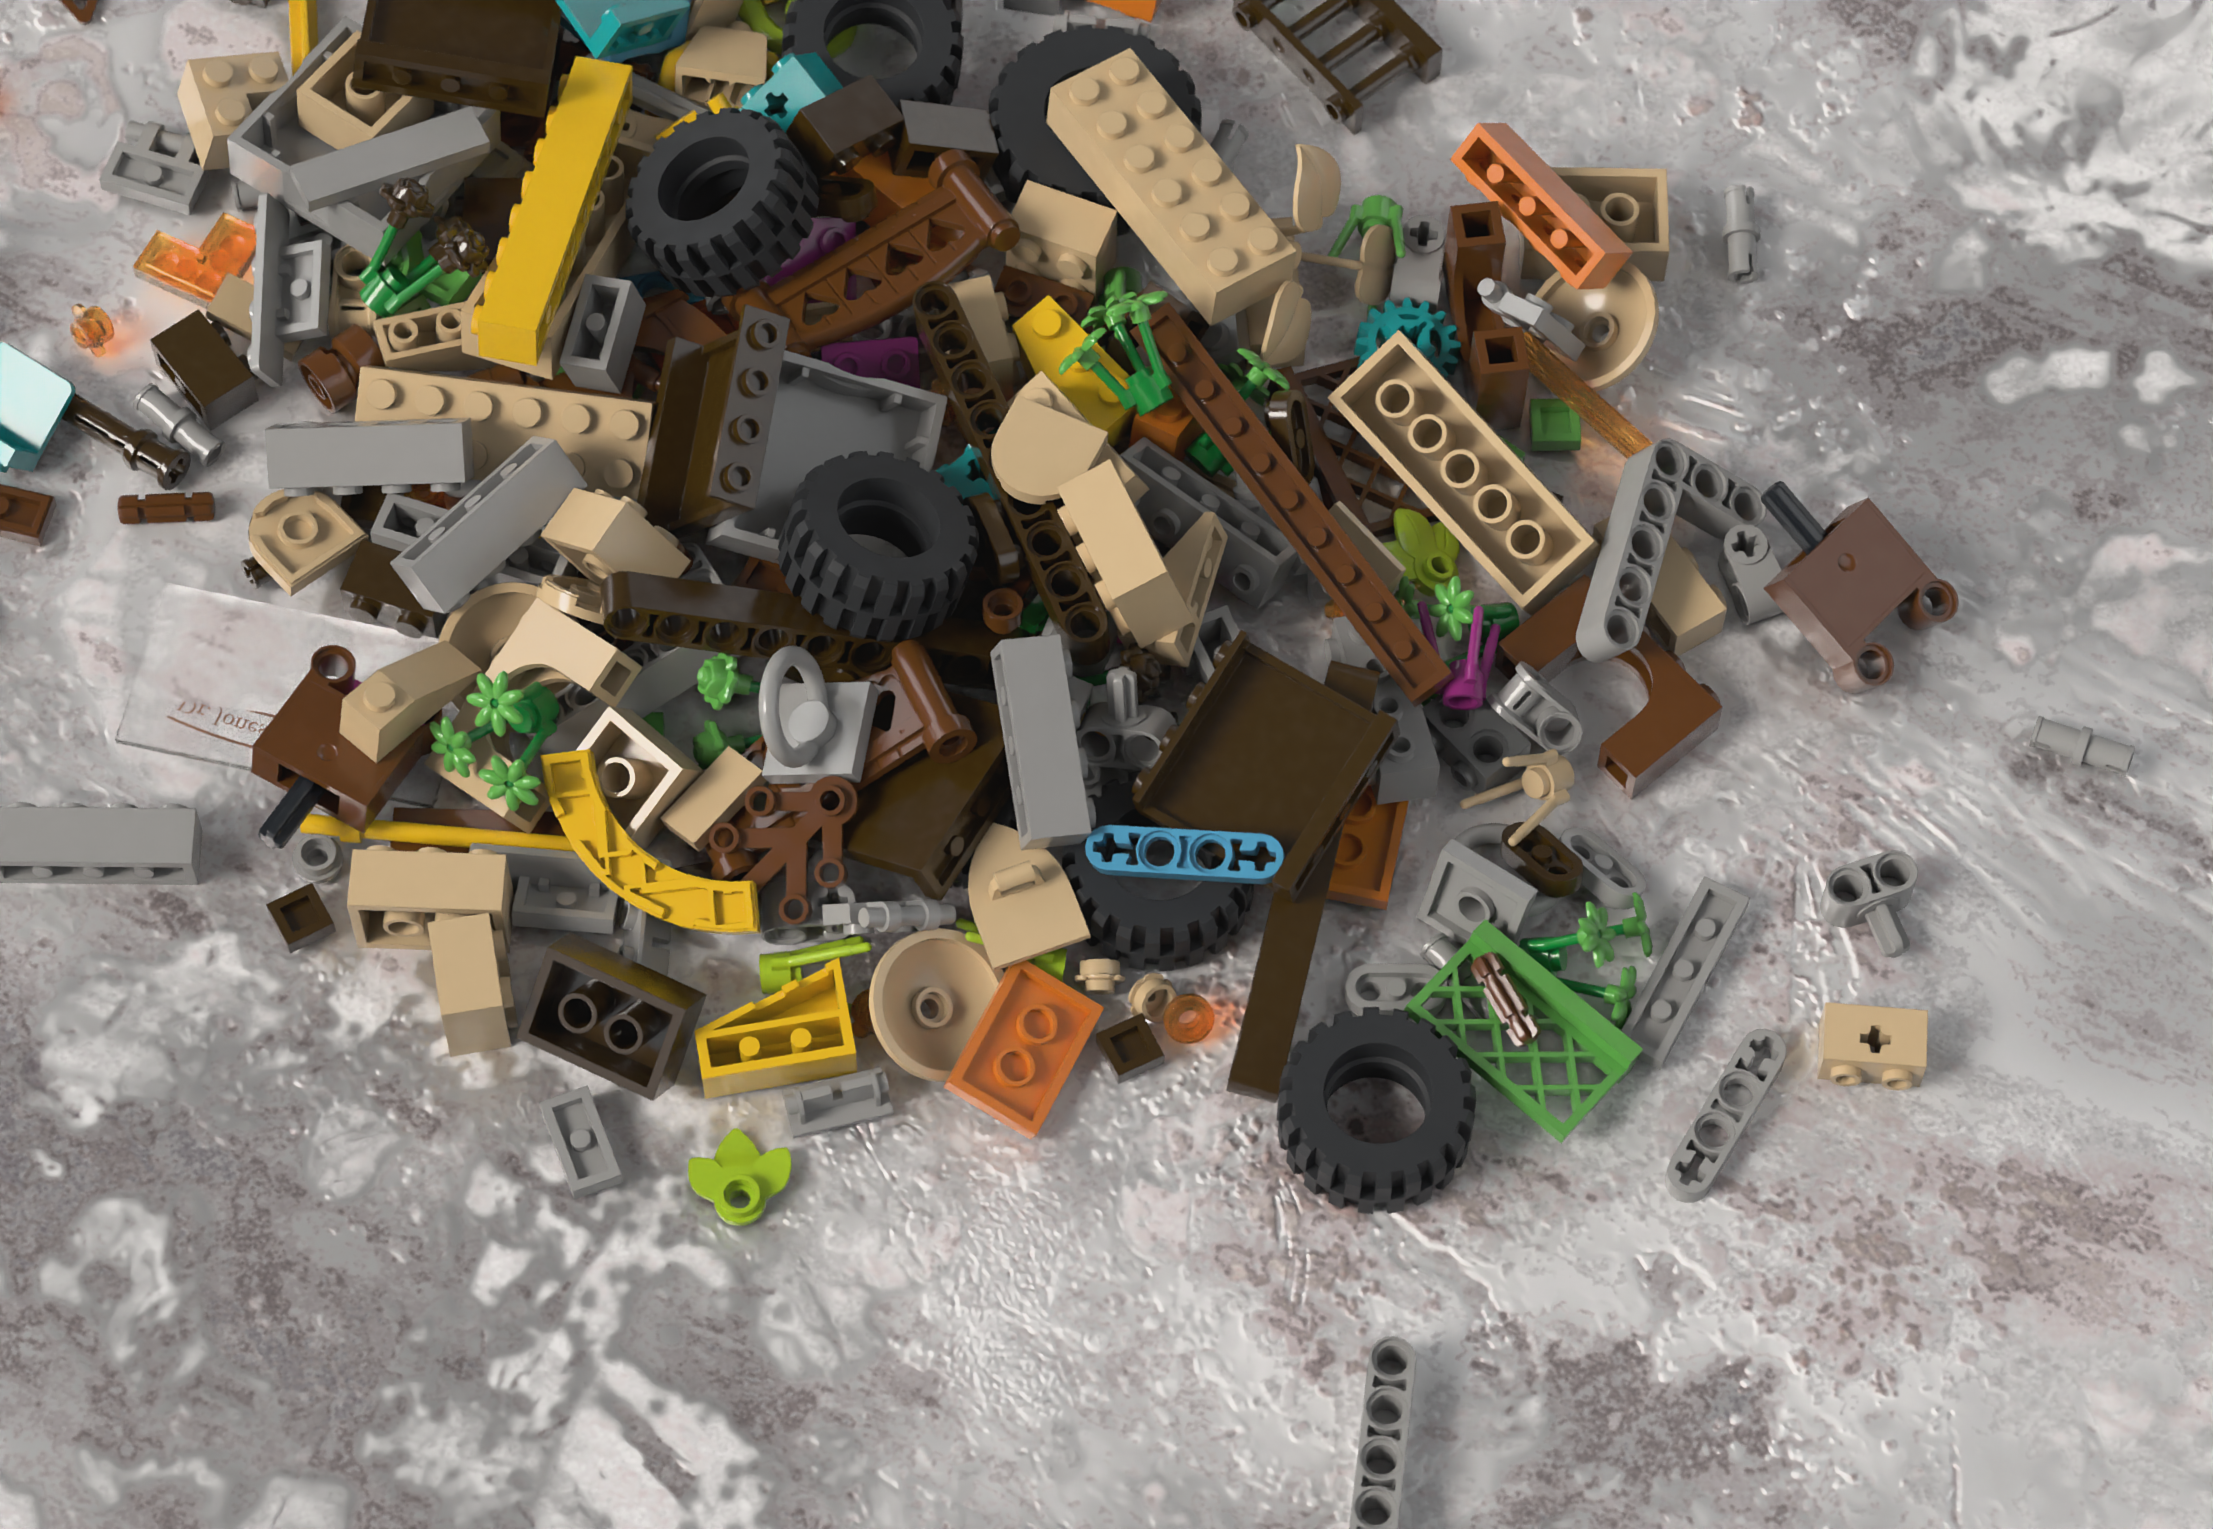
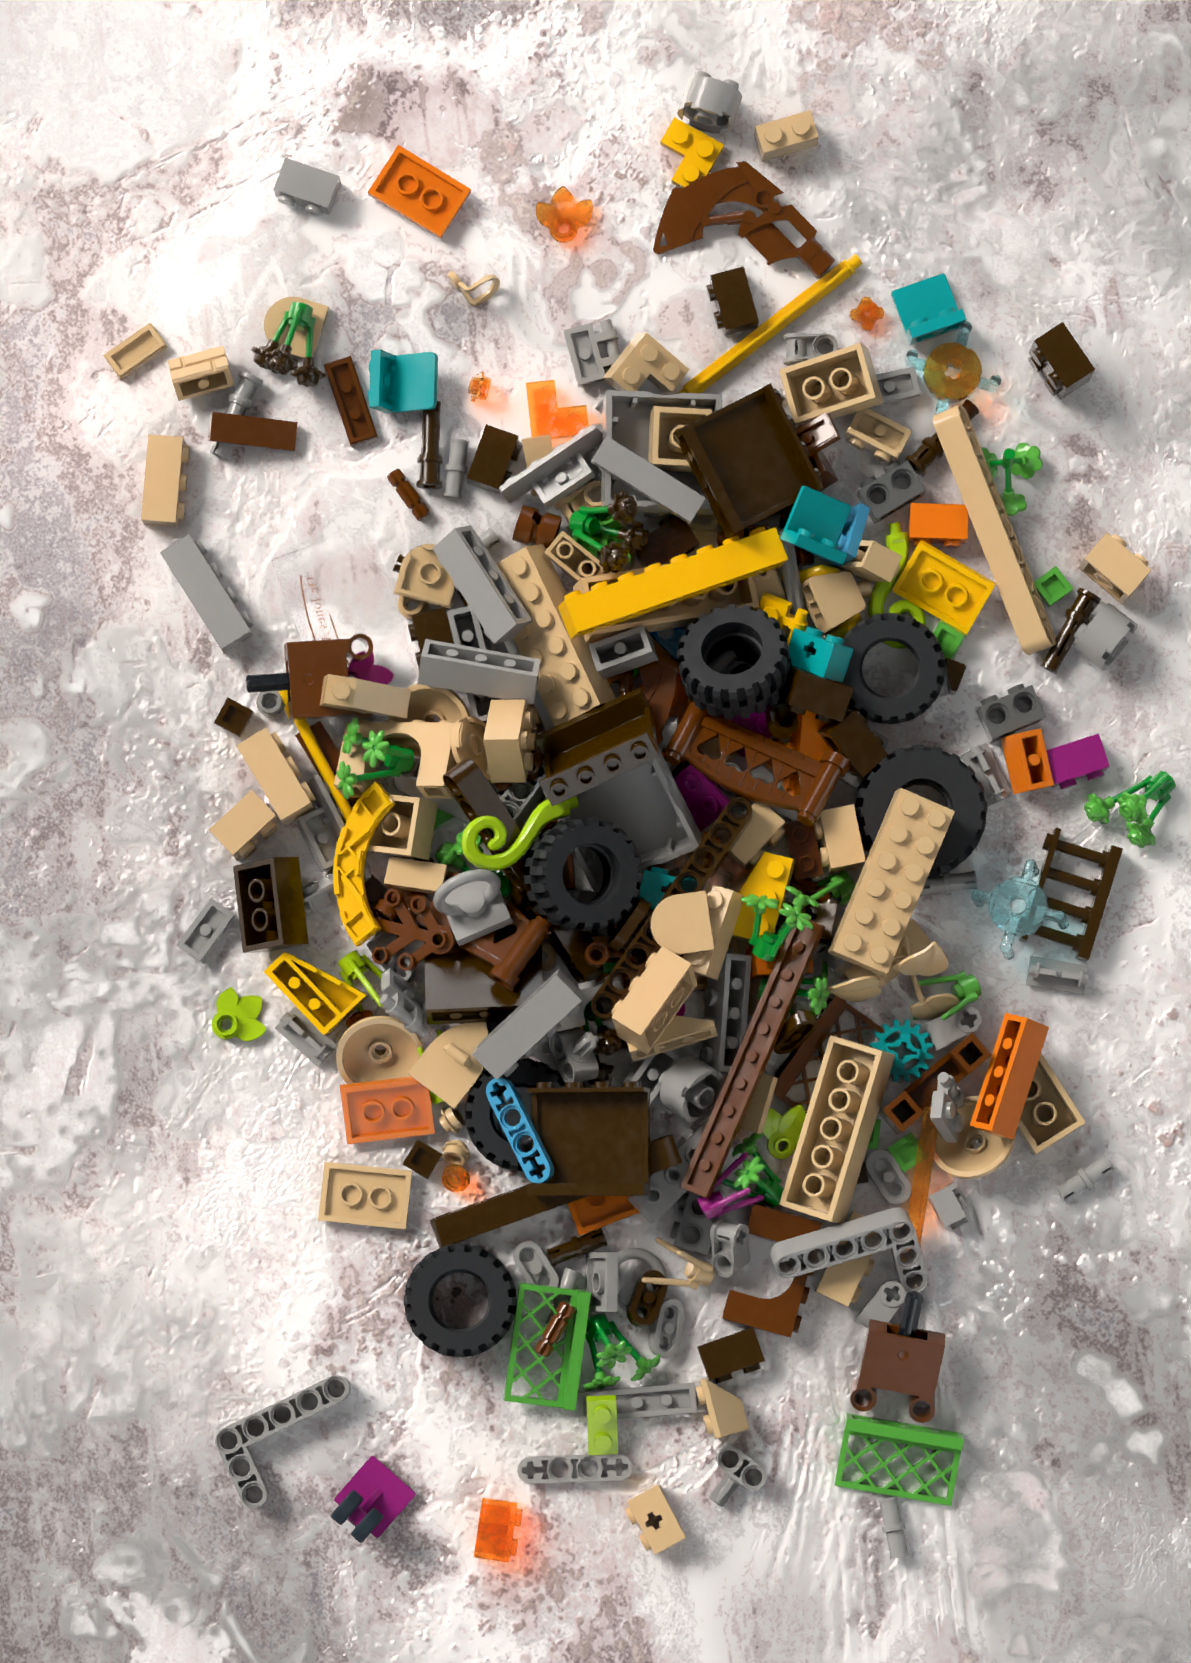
camera: 60 degrees right, 20 degrees up
none -> tan plate [318,1162,413,1230]
none -> magenta plate [331,1456,416,1543]
none -> tan plate [398,596,427,619]
none -> lime plant [461,796,579,871]
none -> clear orange brick [474,1497,523,1563]
none -> dark brown pin [546,1228,608,1267]
none -> lime plate [586,1395,618,1455]
none -> light grey brick [659,1055,726,1125]
none -> tan slope [695,1378,749,1439]
none -> dark brown brick [697,1327,765,1384]
none -> bright green fence [834,1413,964,1506]
none -> light grey plate [865,1150,911,1205]
none -> light grey brick [927,1182,968,1230]
none -> clear light blue plate [970,859,1069,960]
none -> light grey hinge [1026,956,1088,995]

